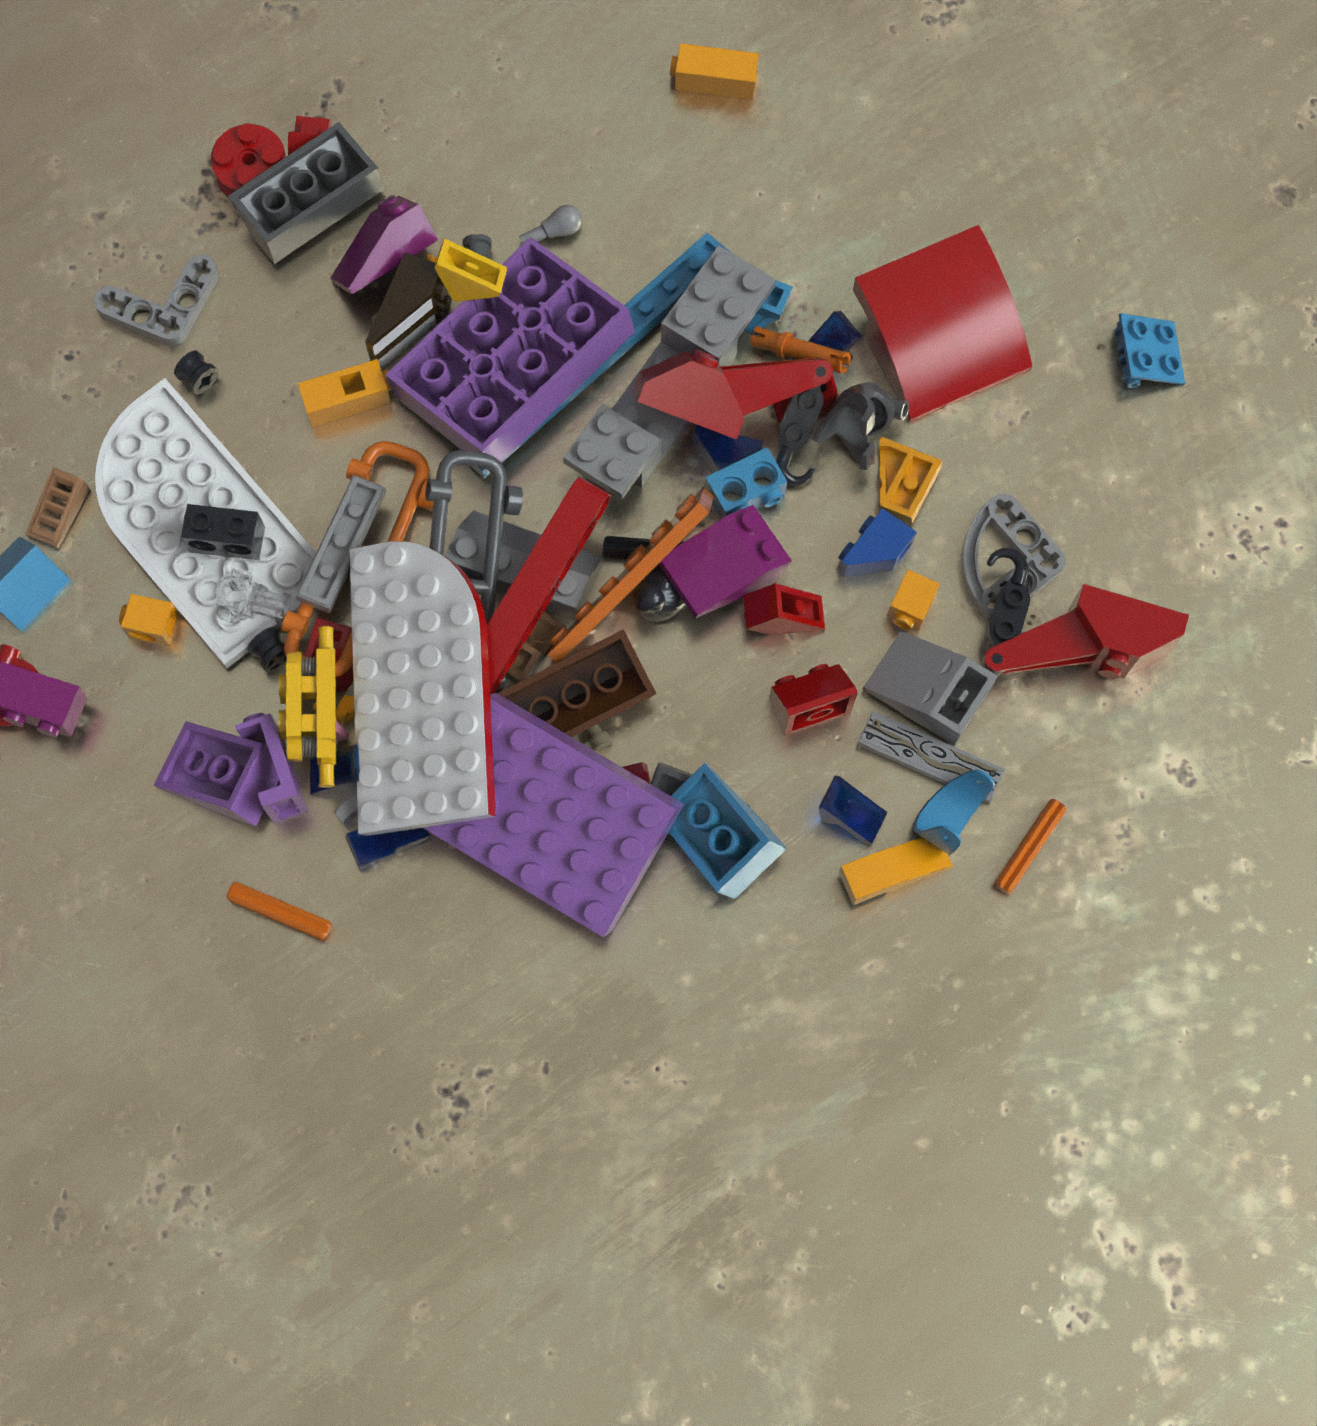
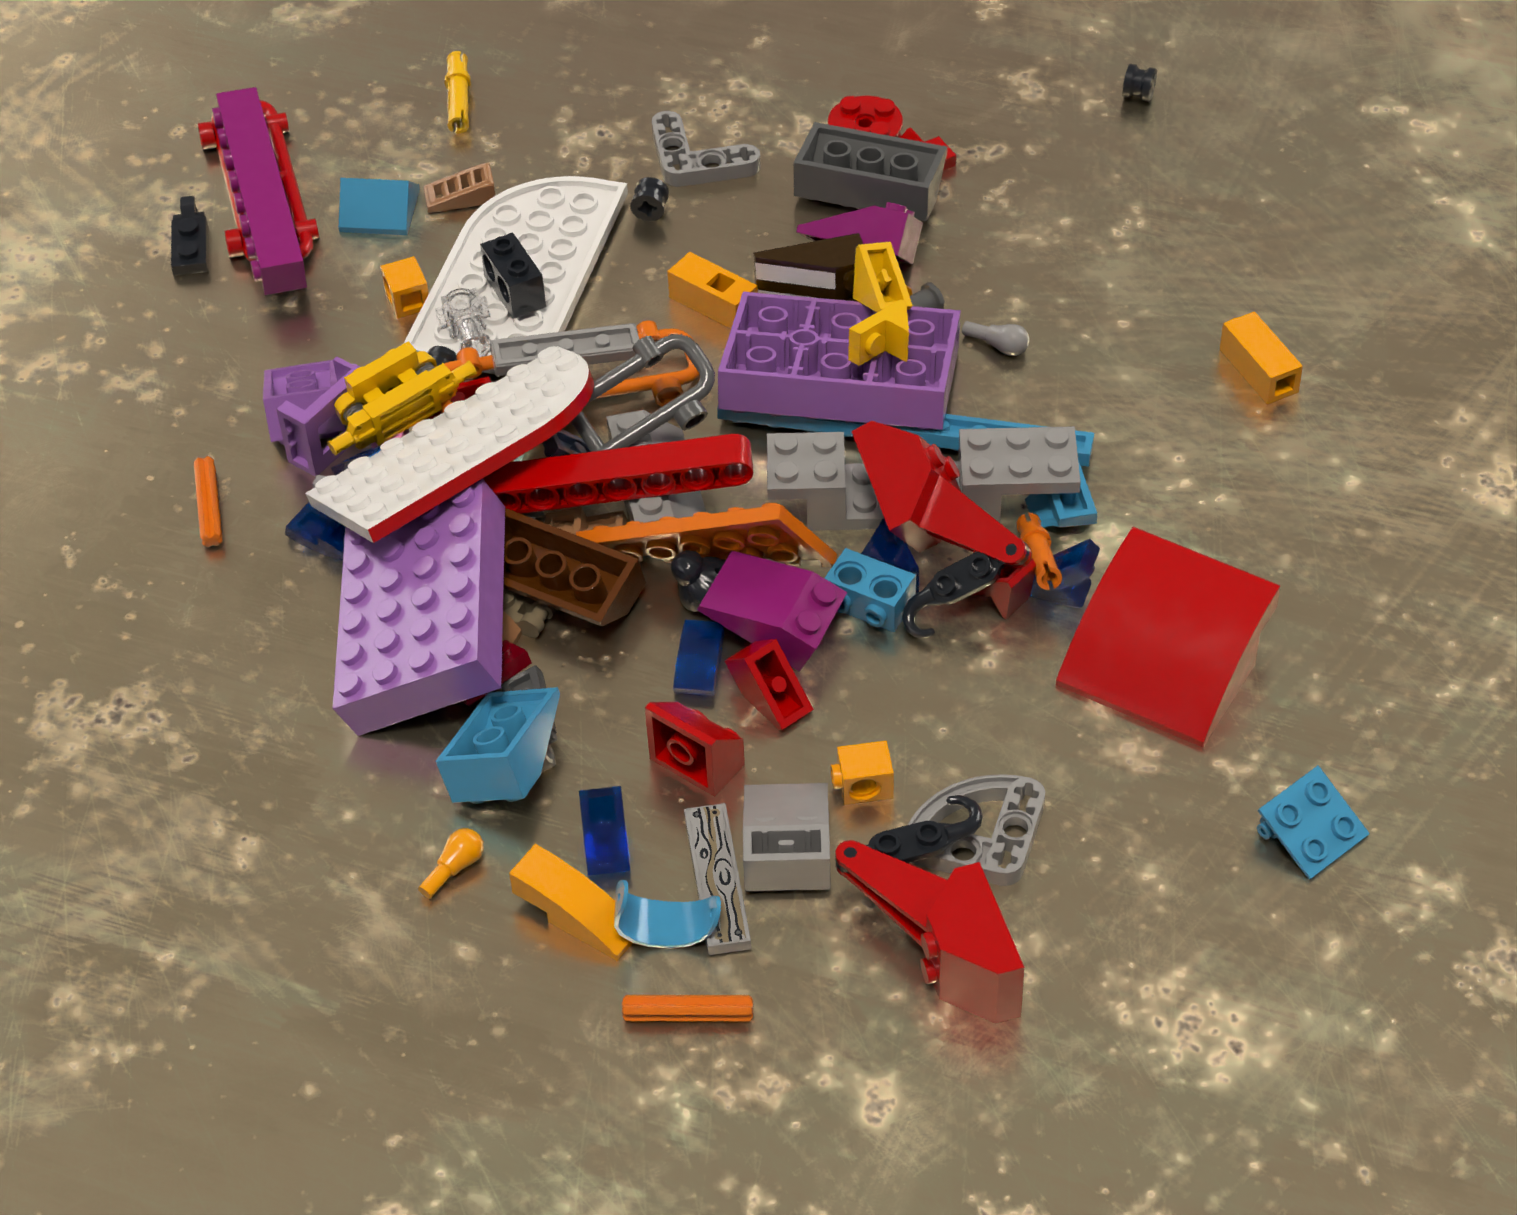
camera: 60 degrees right, 25 degrees down
dark grey piece [812,382,909,470] -> none
blue slope [838,508,917,577] -> none
light orange wing [879,436,942,524] -> none
none -> light orange piece [418,828,484,899]
none -> clear blue slope [673,619,725,696]
none -> yellow slope [848,299,909,366]

